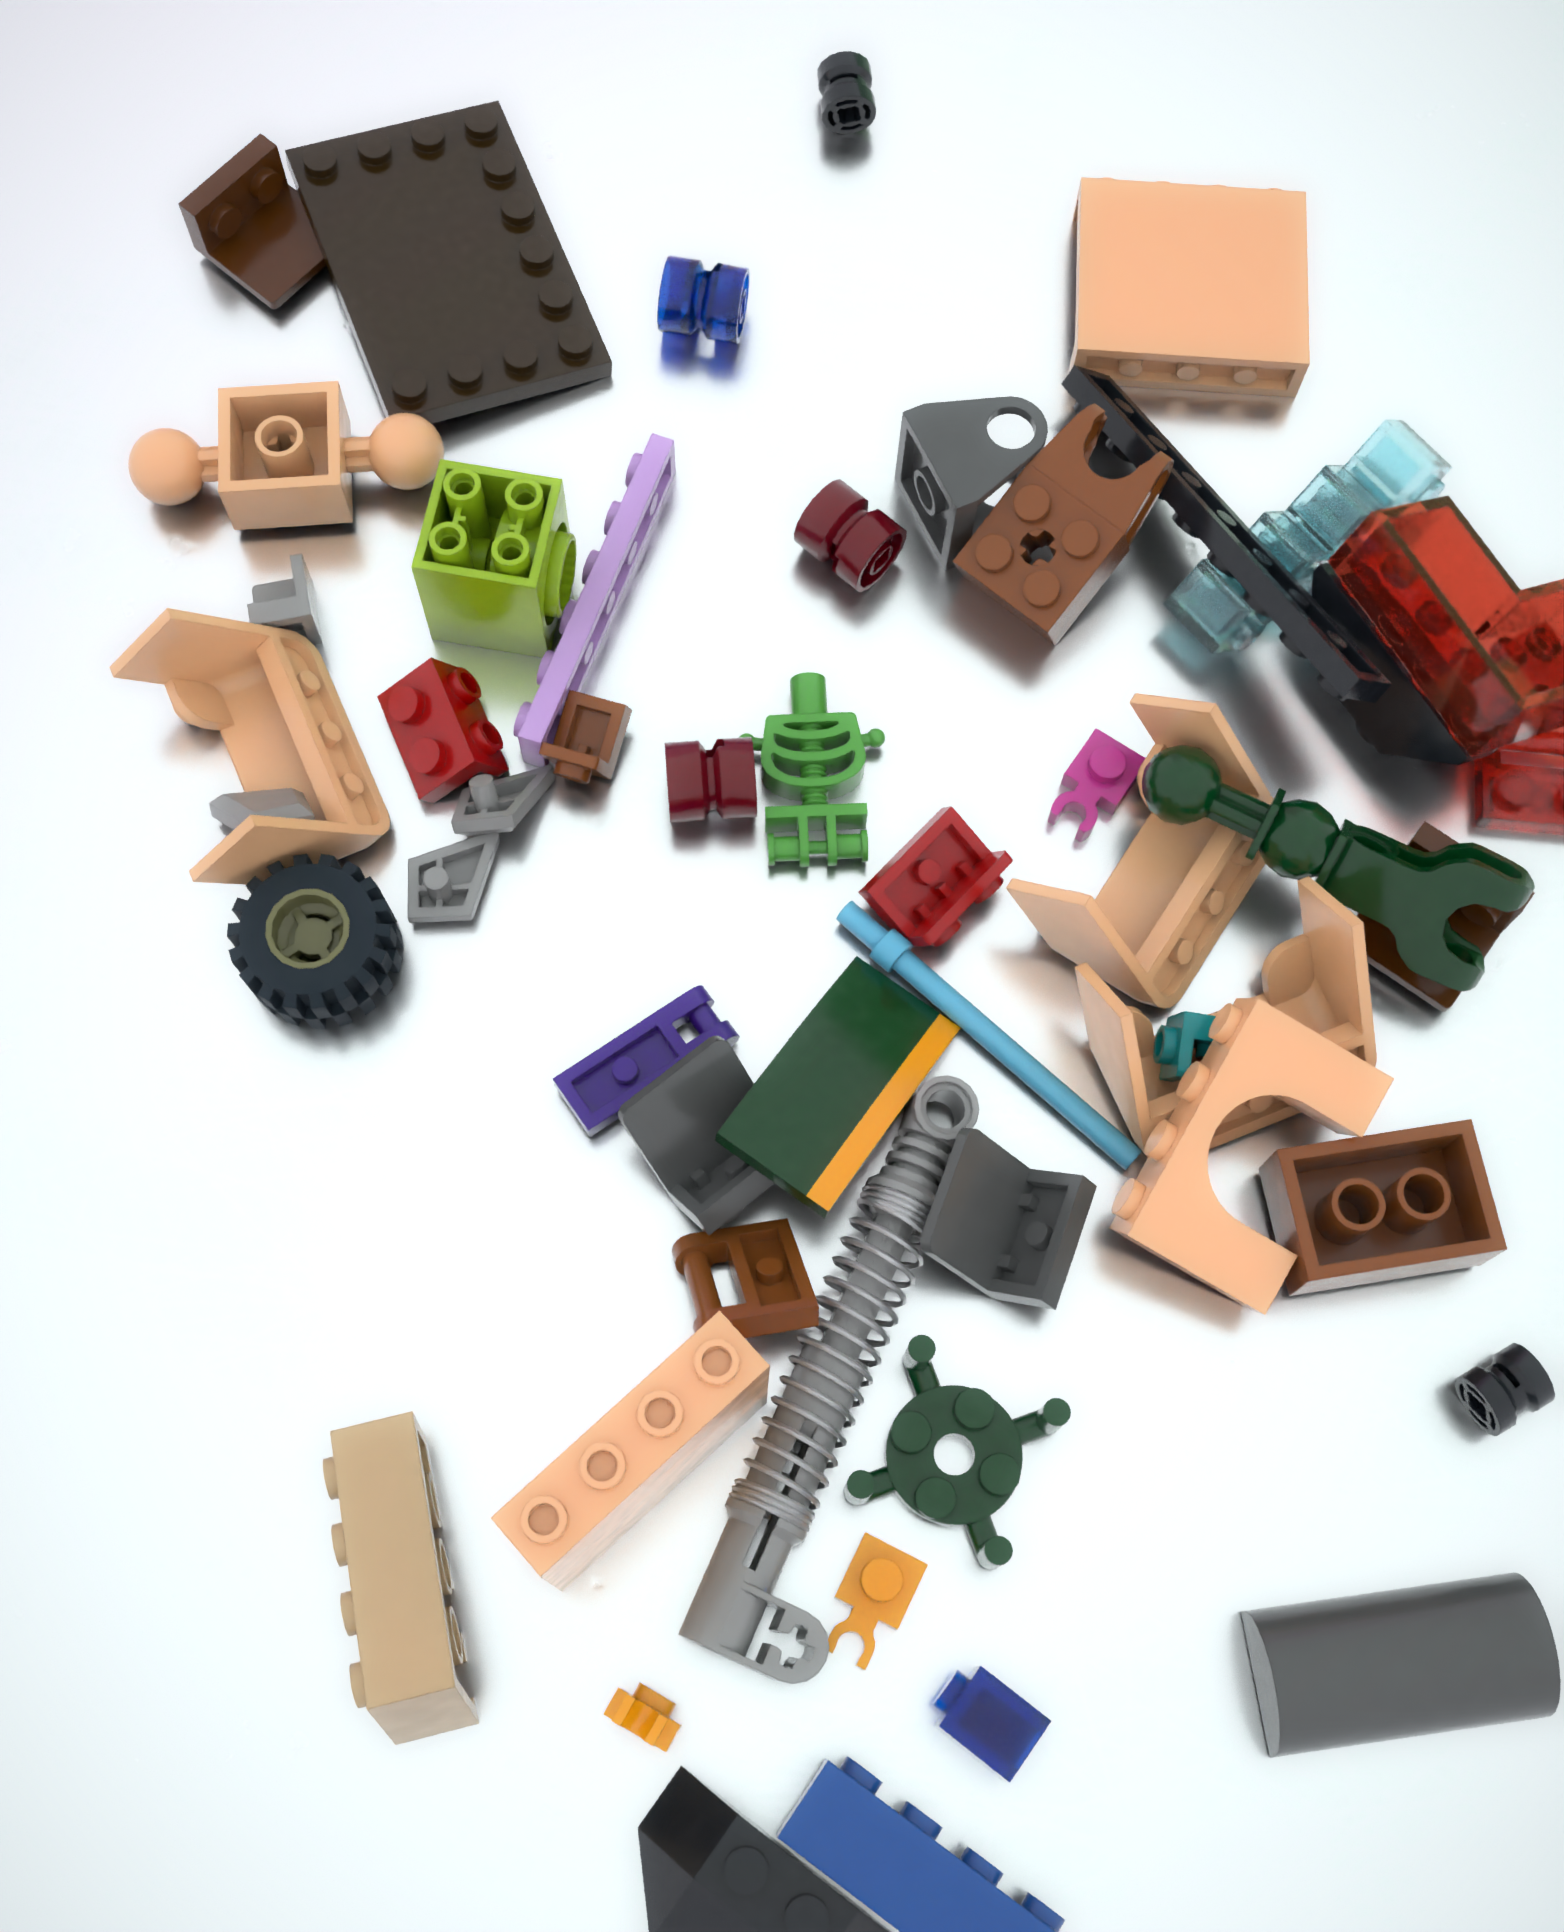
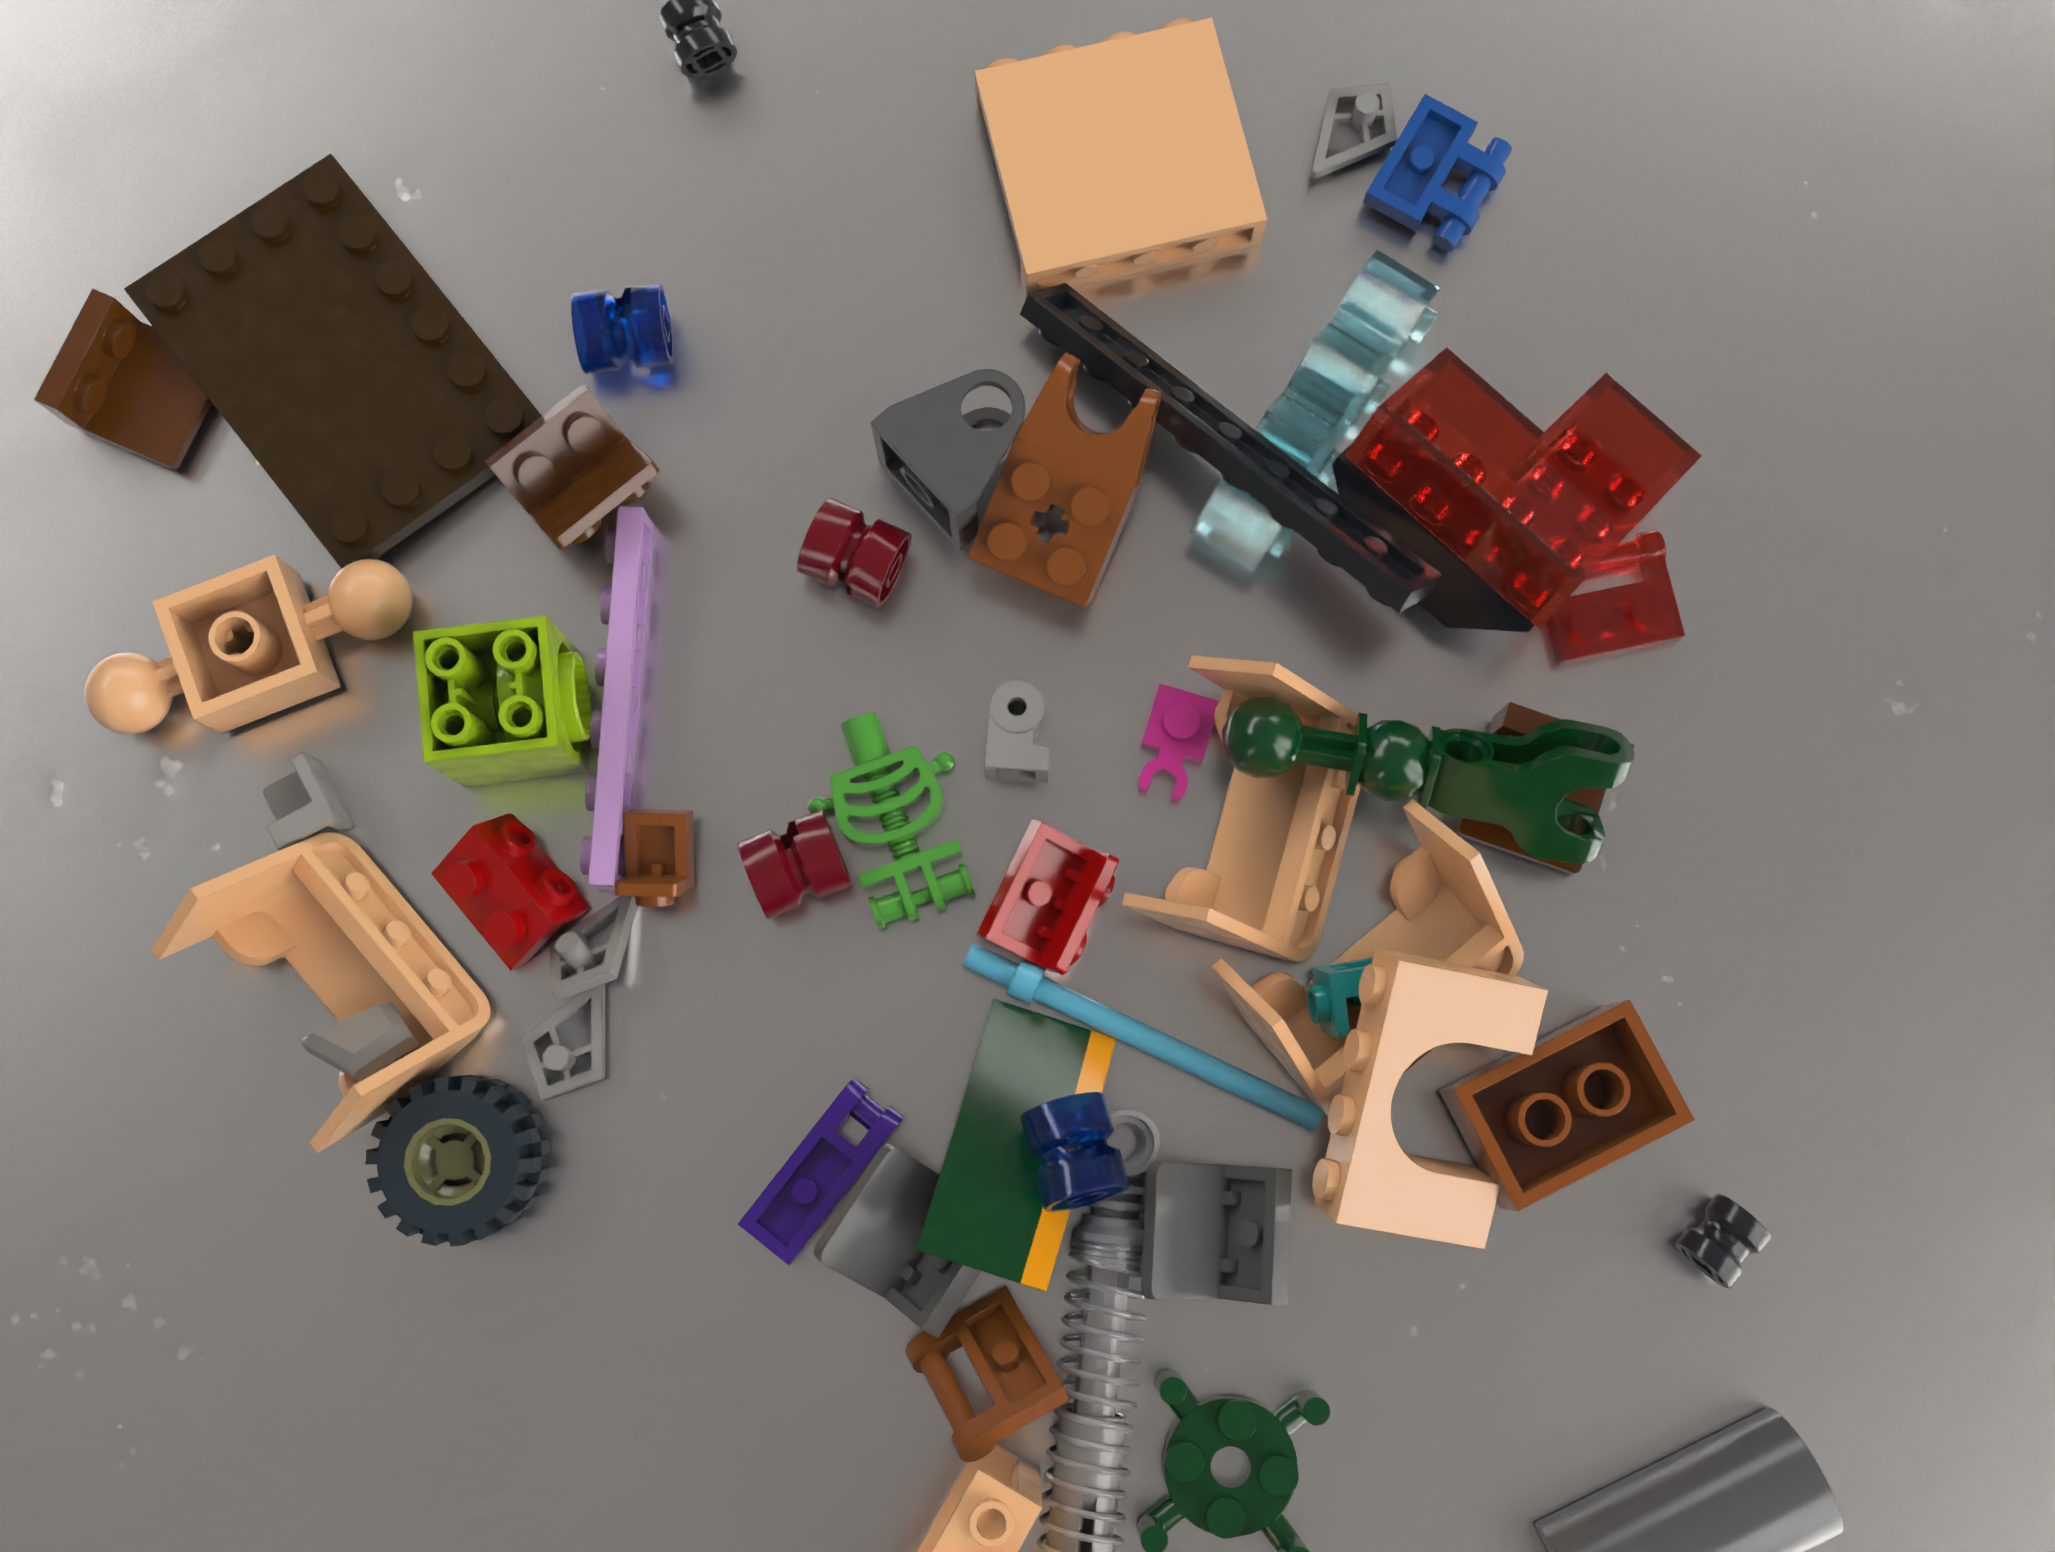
camera: 15 degrees left, 10 degrees up
none -> reddish brown bracket [484,384,660,550]
none -> light grey leg [984,679,1050,782]
none -> clear blue wheel [1020,1092,1130,1212]
none -> light grey piece [1311,83,1397,179]
none -> blue plate [1362,94,1512,251]

